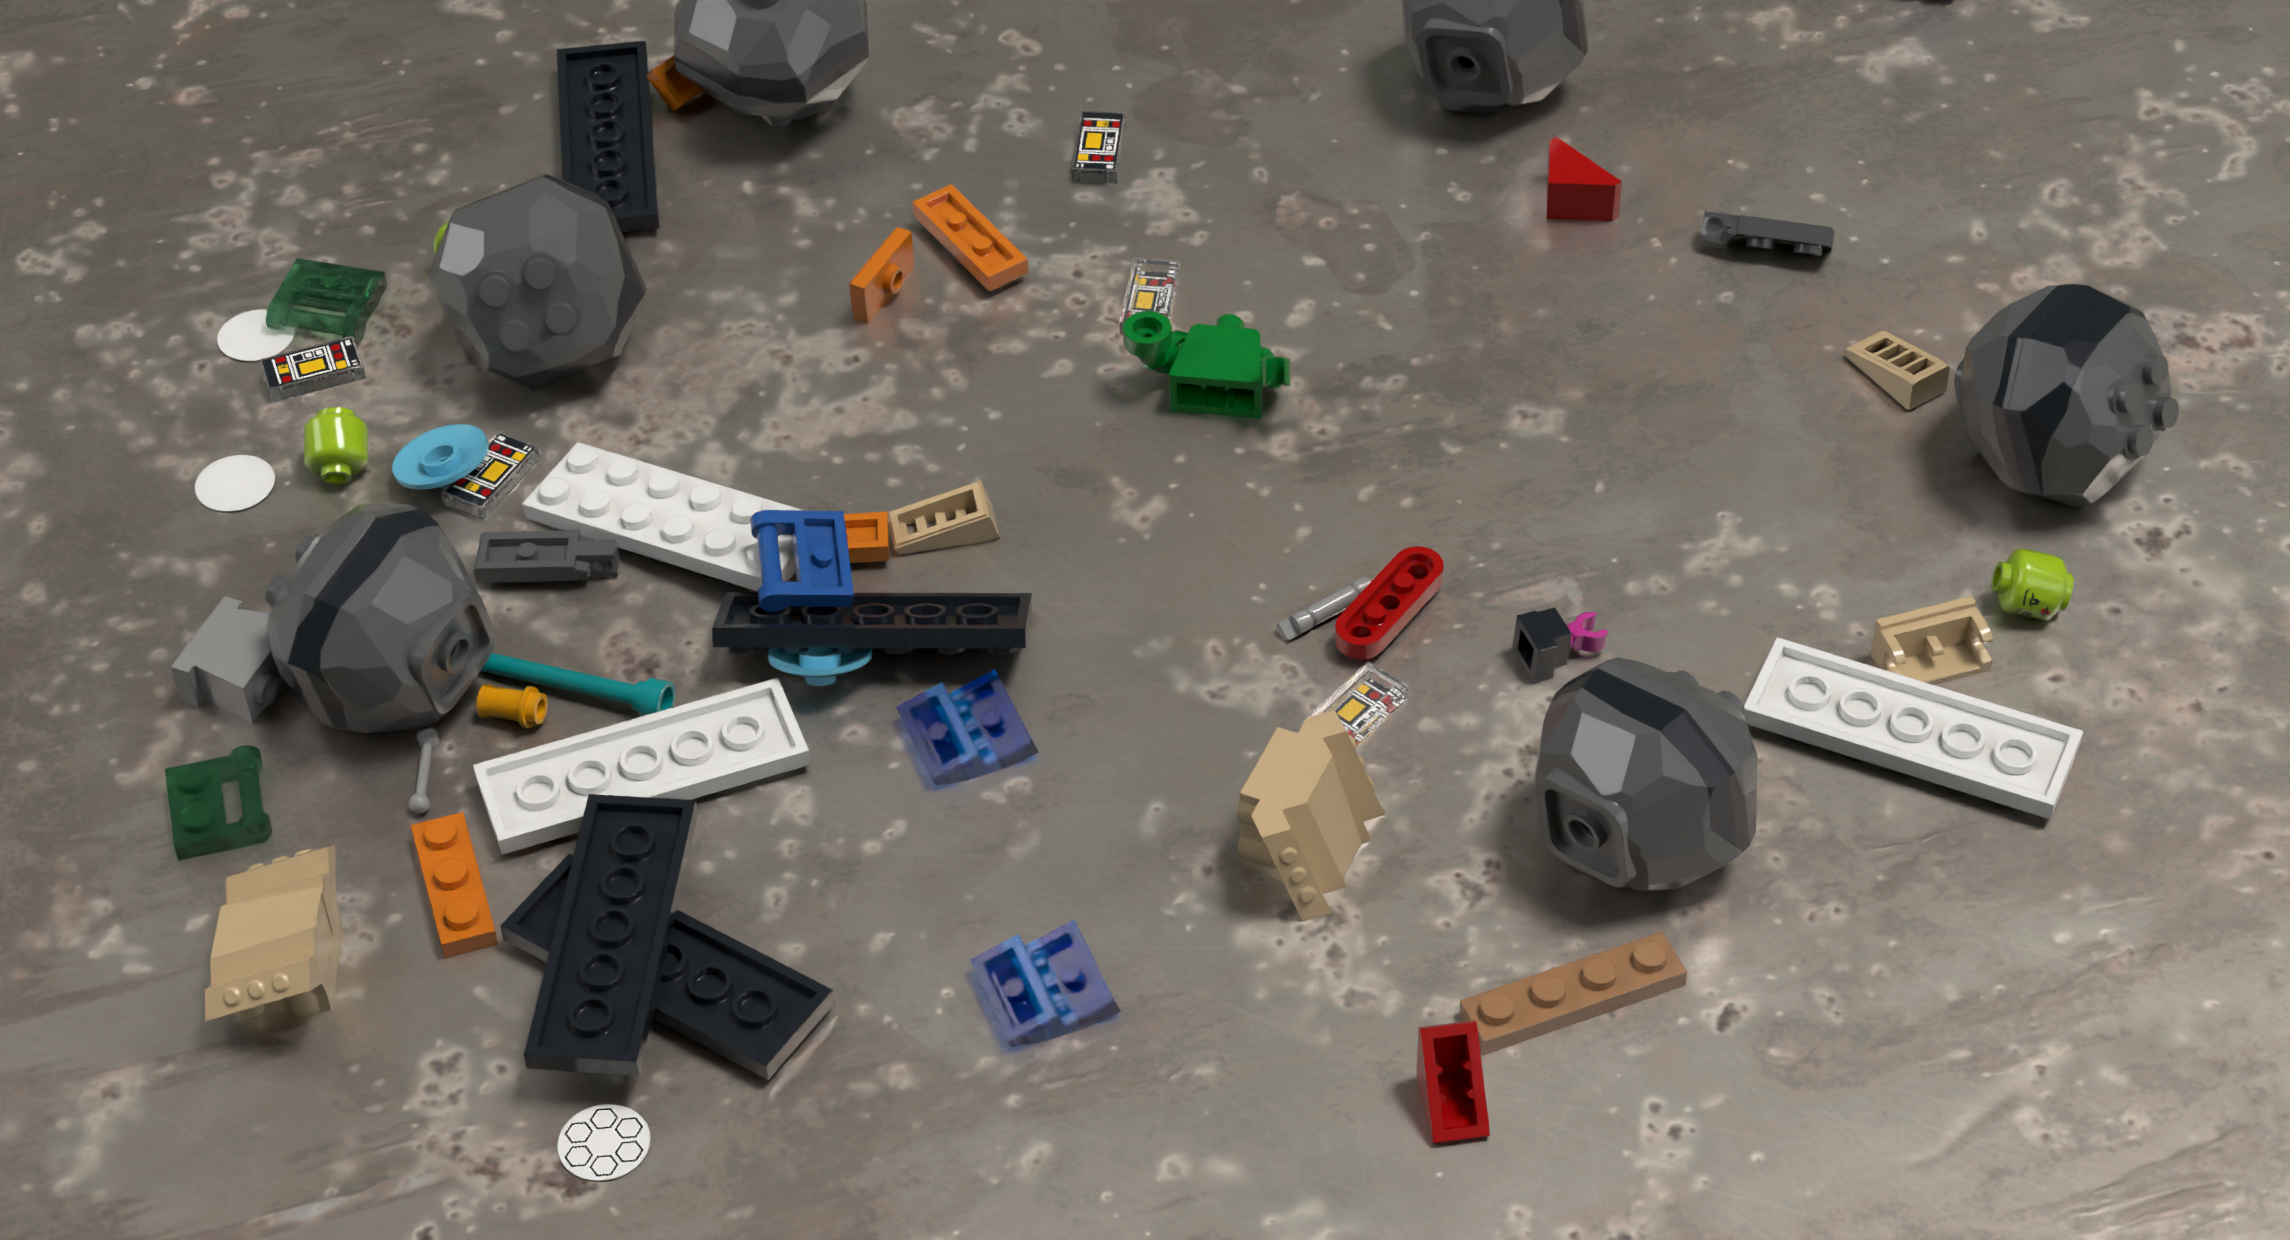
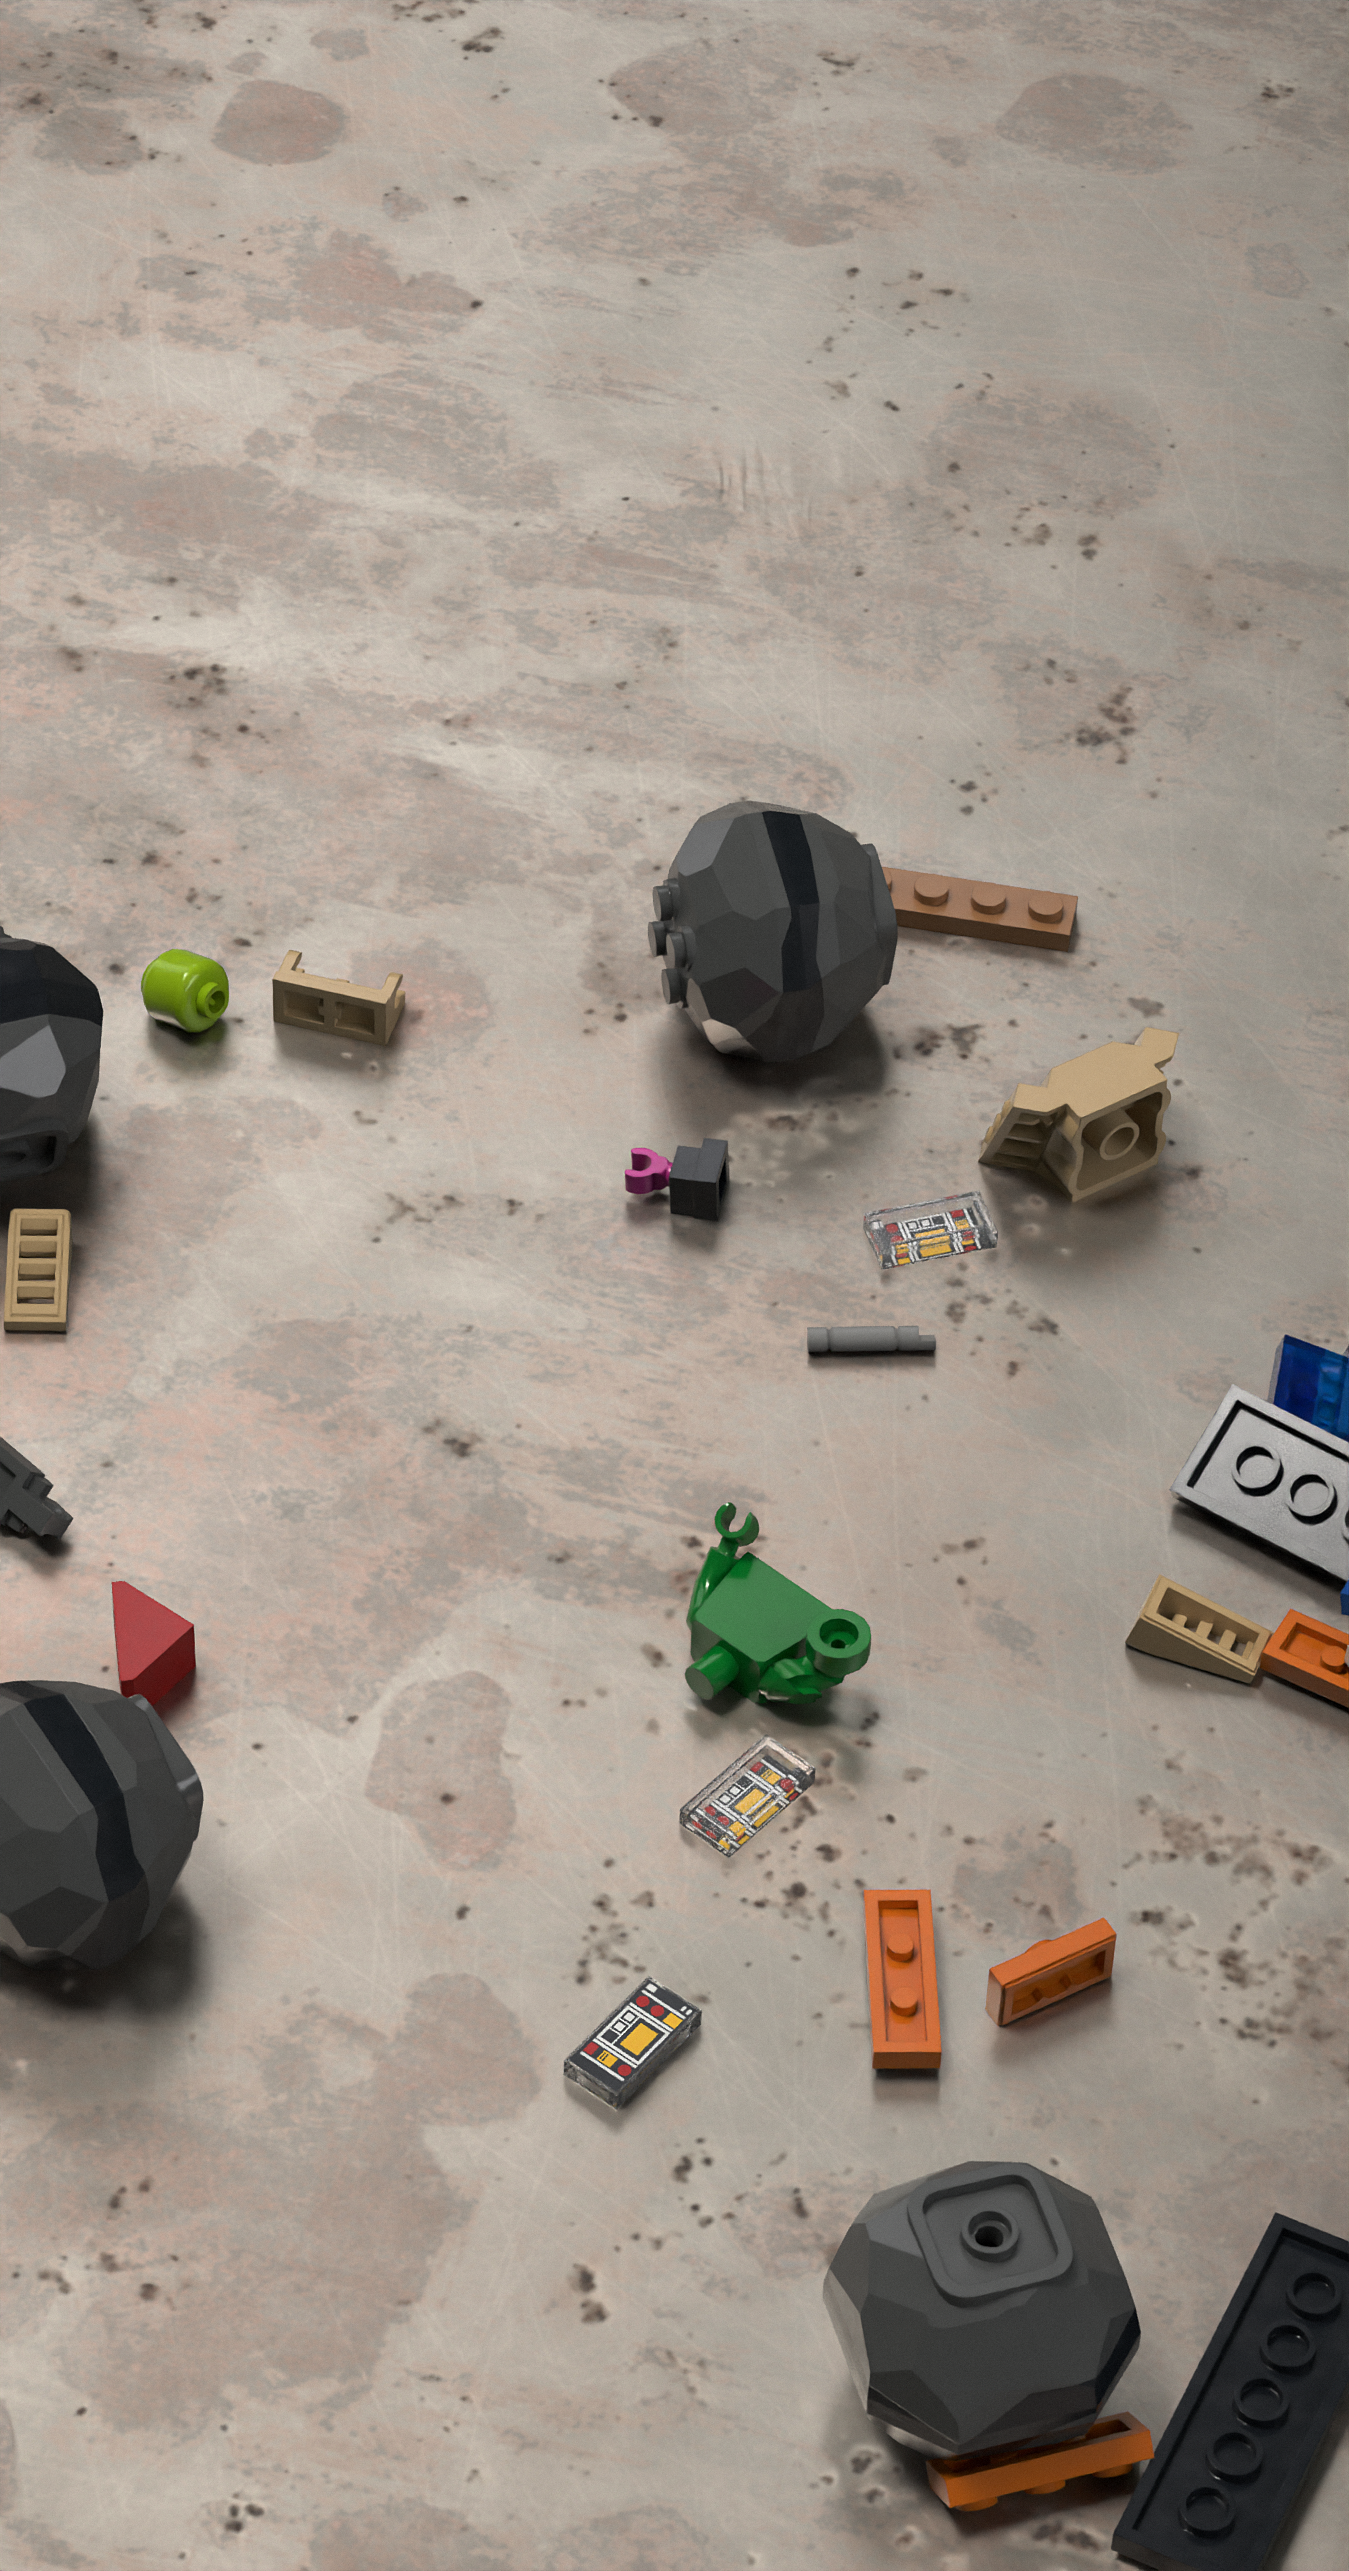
camera: 150 degrees left, 0 degrees up
red plate [1335,546,1444,659] -> none
red slope [1416,1020,1490,1143] -> none
white plate [1744,637,2083,820] -> none

